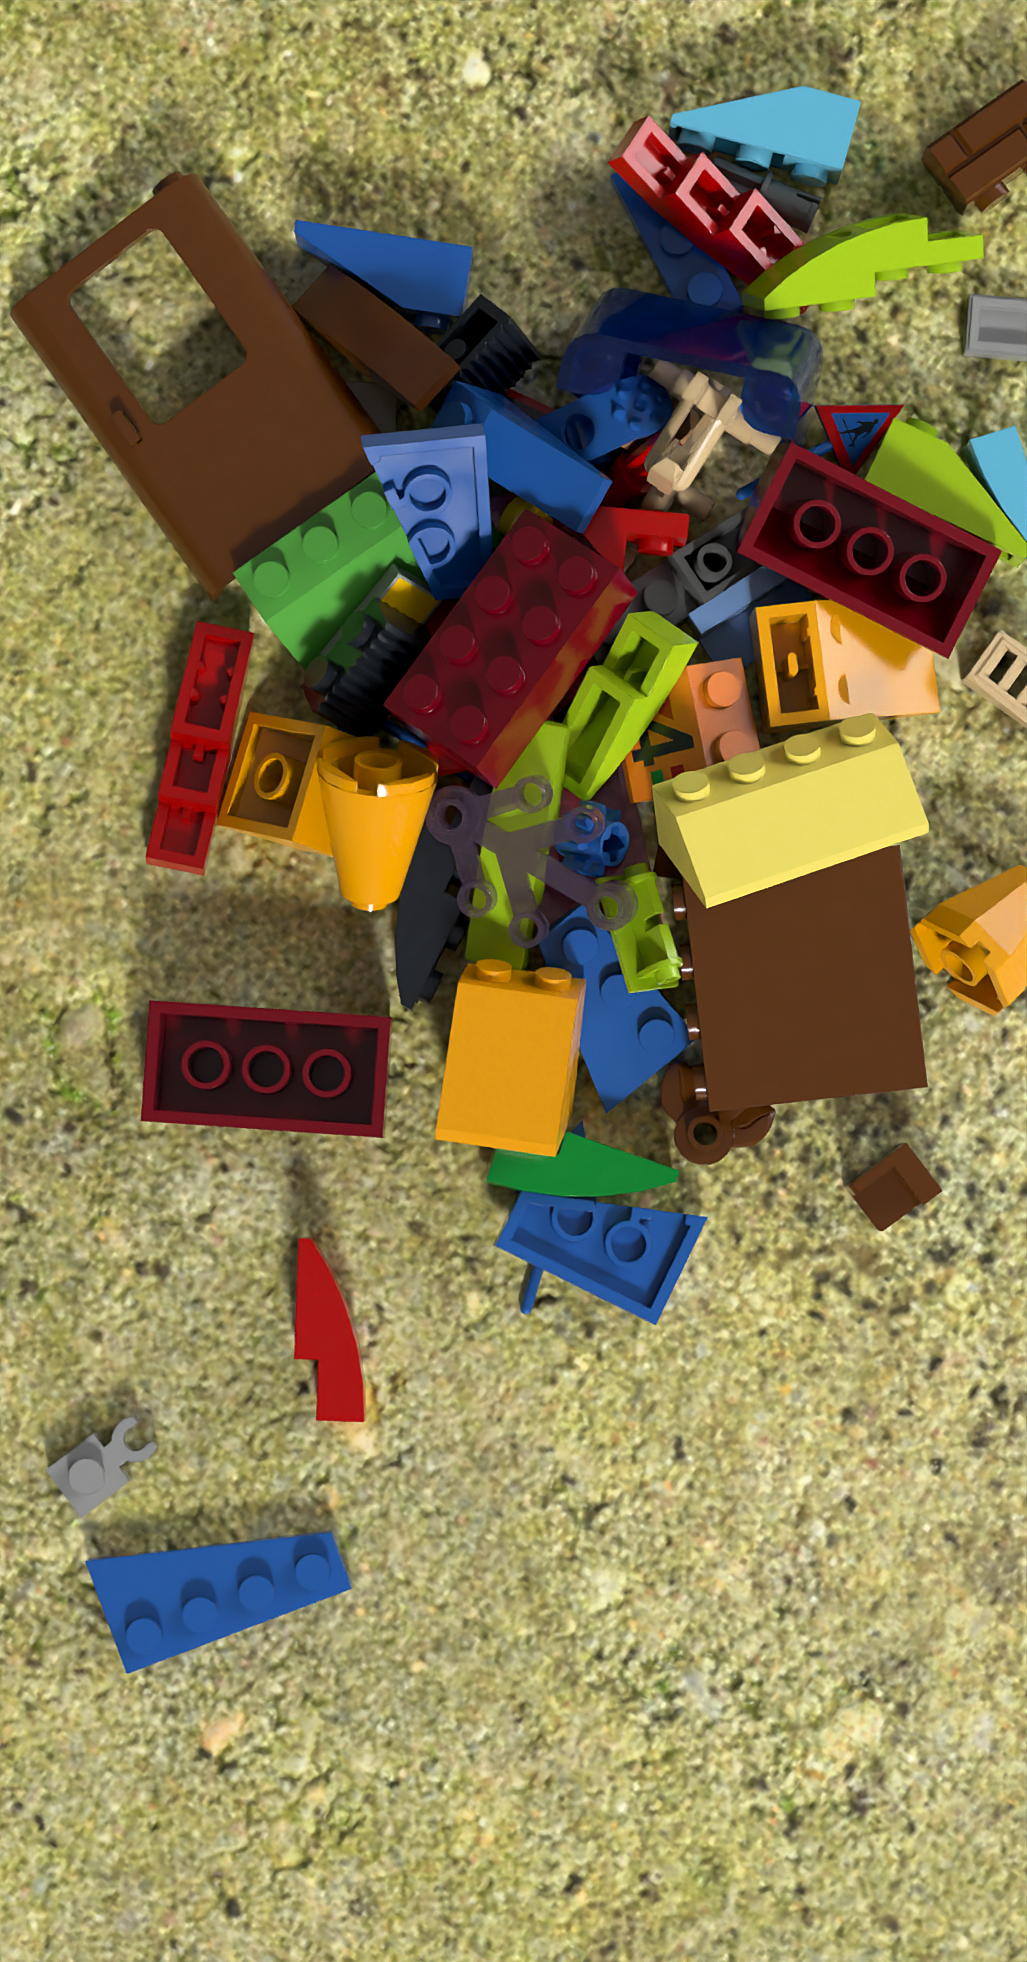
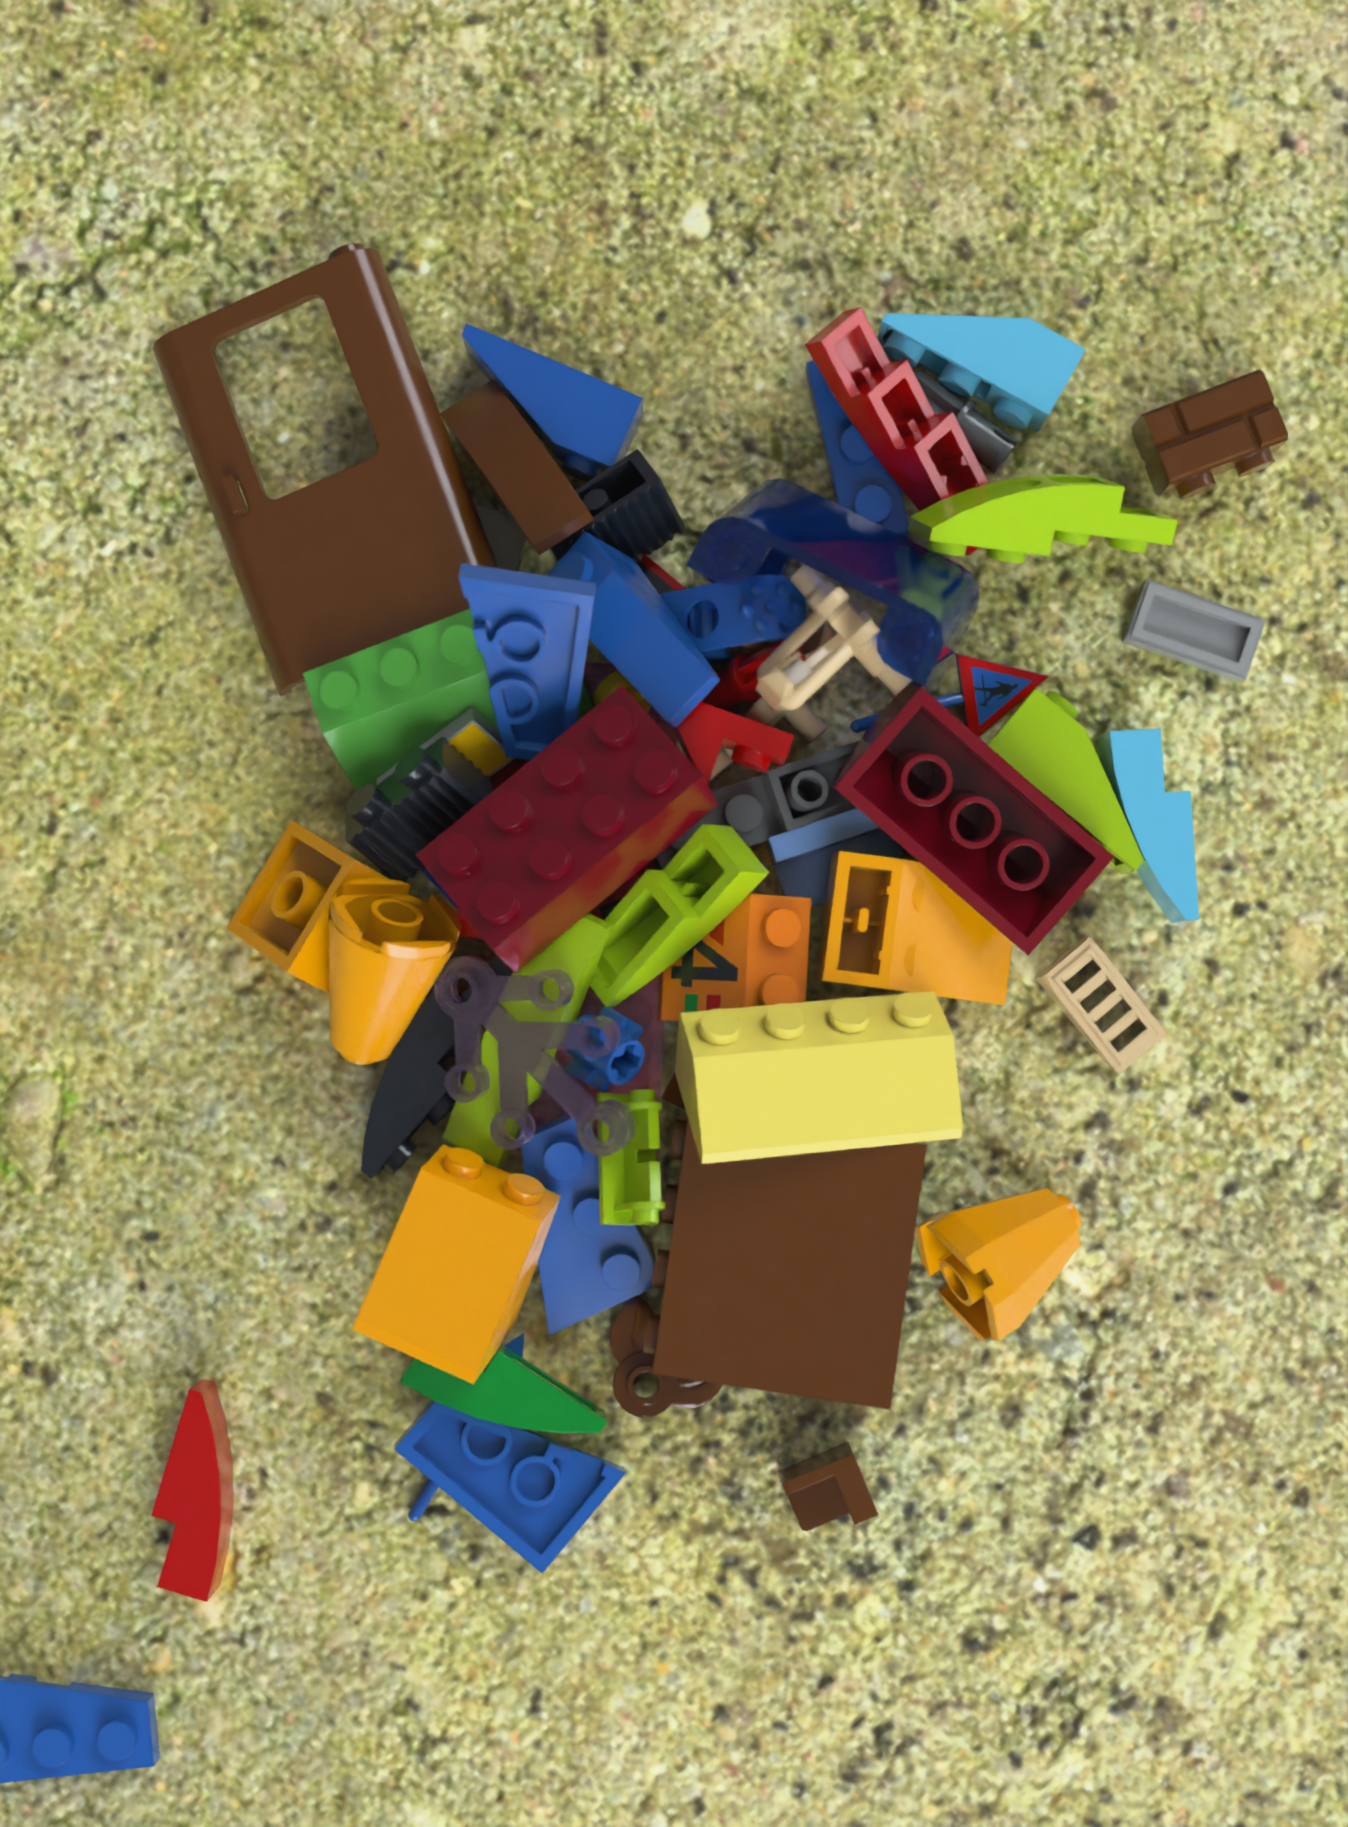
camera: 15 degrees right, 0 degrees up
dark red brick [141,1000,393,1138] -> none
red slope [145,621,255,876] -> none

